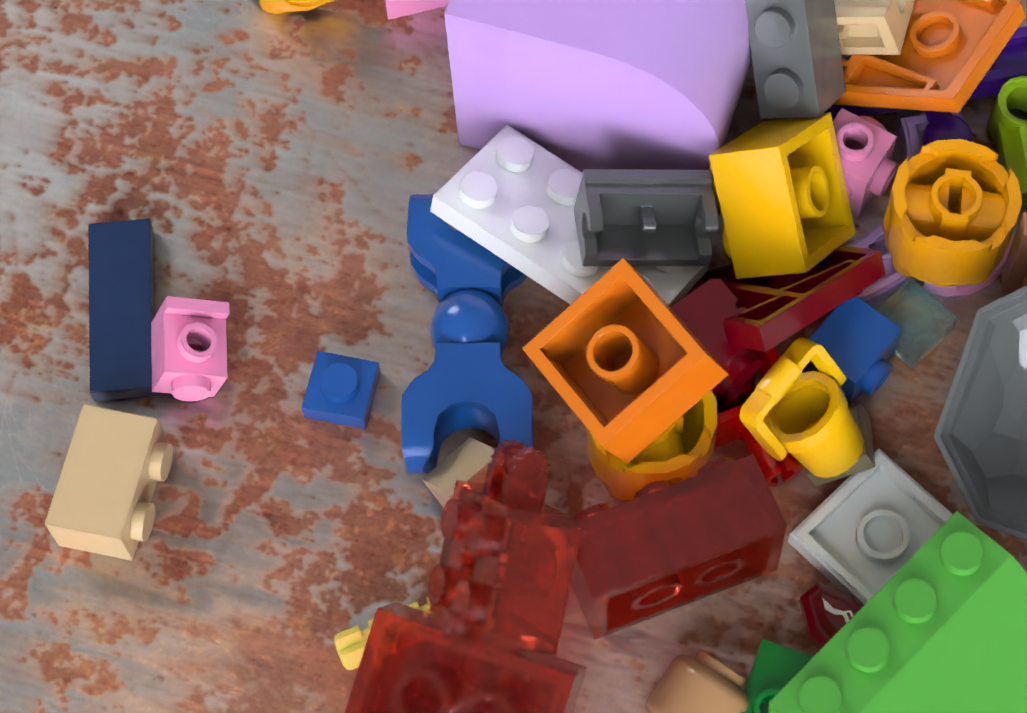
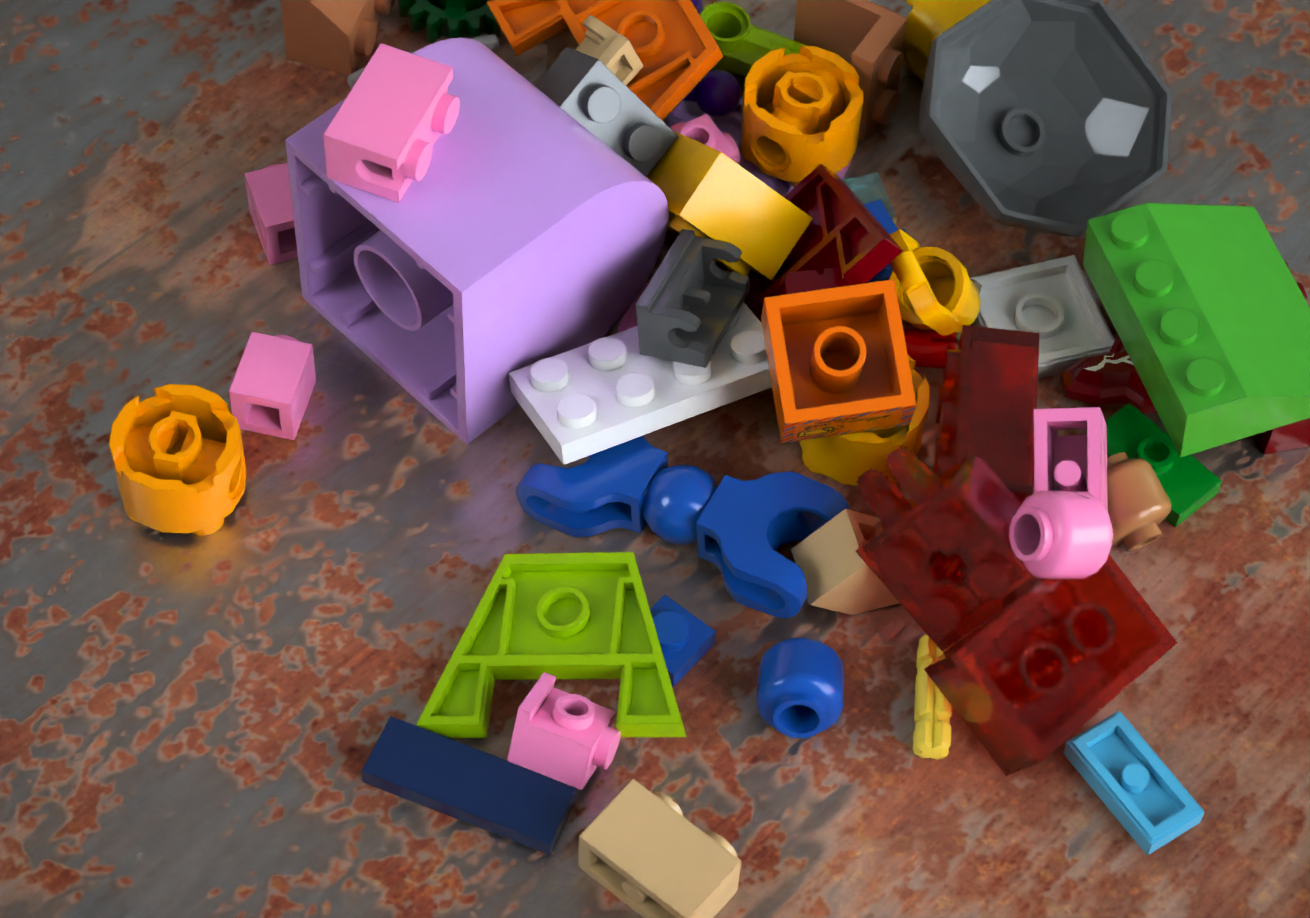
camera: 70 degrees left, 10 degrees down
none -> lime wing [416,552,687,738]
none -> blue head [756,638,845,738]
none -> bright pink head [1009,491,1113,579]
none -> bright pink brick [1034,407,1108,512]

